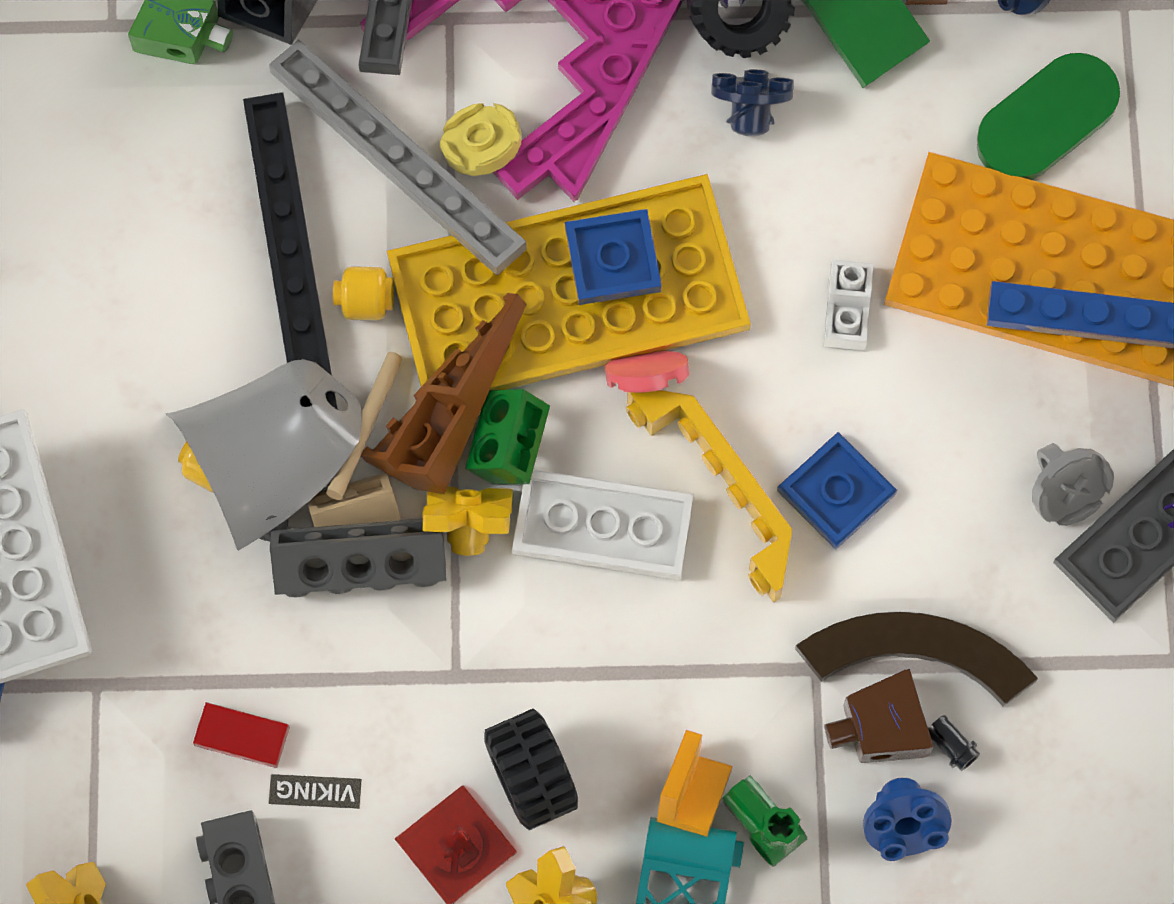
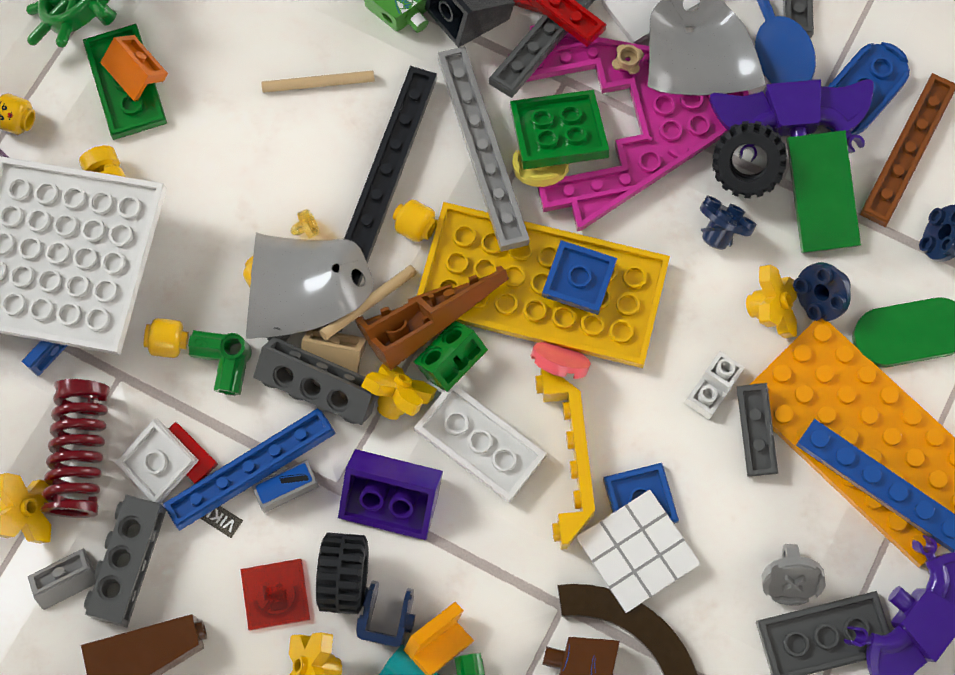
camera: 30 degrees right, 0 degrees up
none -> dark red piece [41,379,110,518]
none -> white tile [115,419,199,503]
none -> yellow head [143,318,189,358]
none -> blue tile [163,408,336,531]
none -> green piece [188,330,252,396]
none -> slope [252,459,319,513]
none -> tan bar [261,70,375,93]
none -> clear yellow tile [290,209,320,239]
none -> dark purple slope [338,449,443,540]
none -> dark blue piece [356,580,416,647]
none -> green plate [510,90,609,170]
none -> white piece [576,490,701,613]
none -> dark grey tile [736,383,779,477]
none -> yellow plant [746,264,797,338]
none -> dark blue plate [793,262,851,321]

